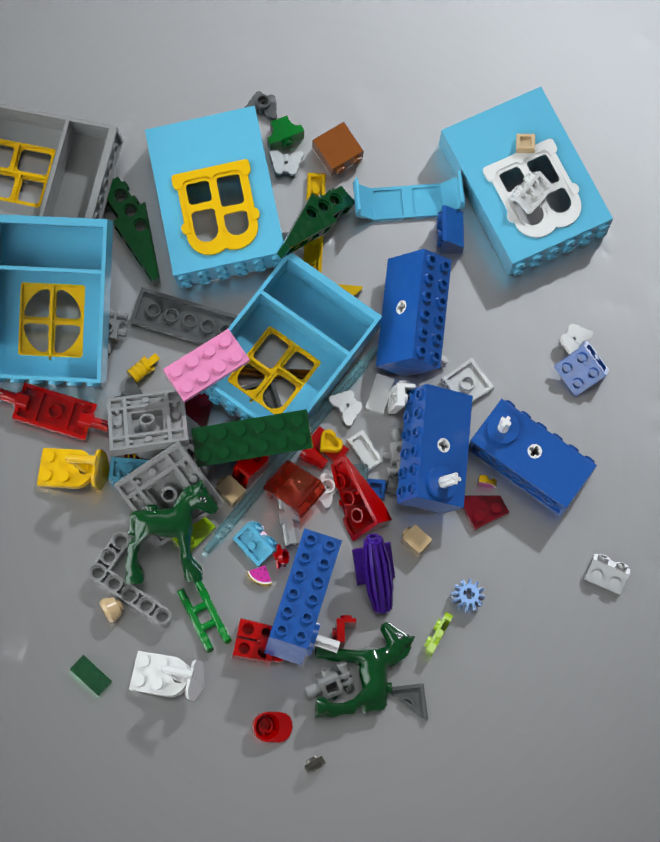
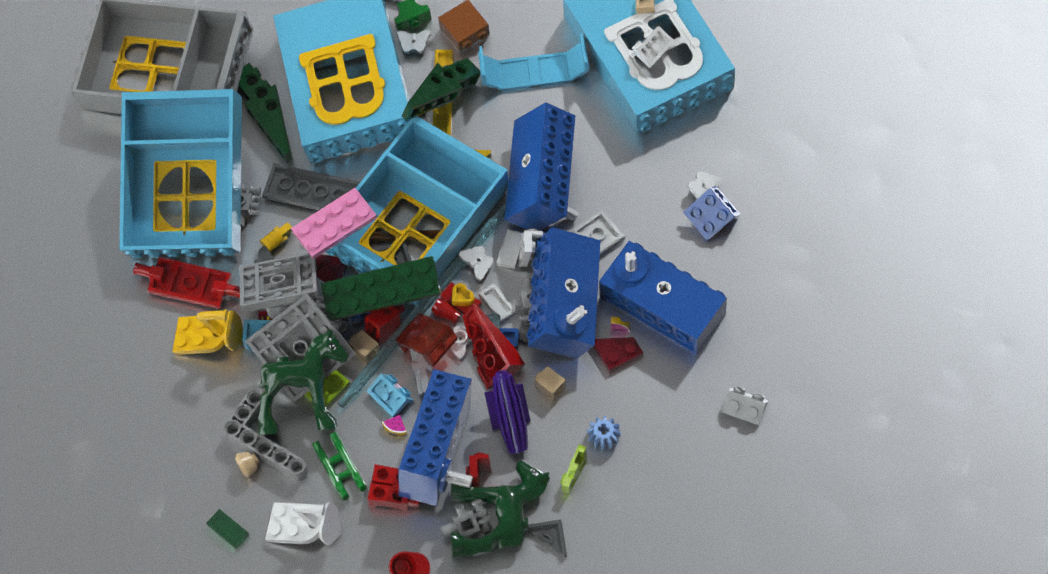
camera: 10 degrees right, 10 degrees down
red plate [273,544,290,569] -> none
blue slope [436,205,464,254] -> none

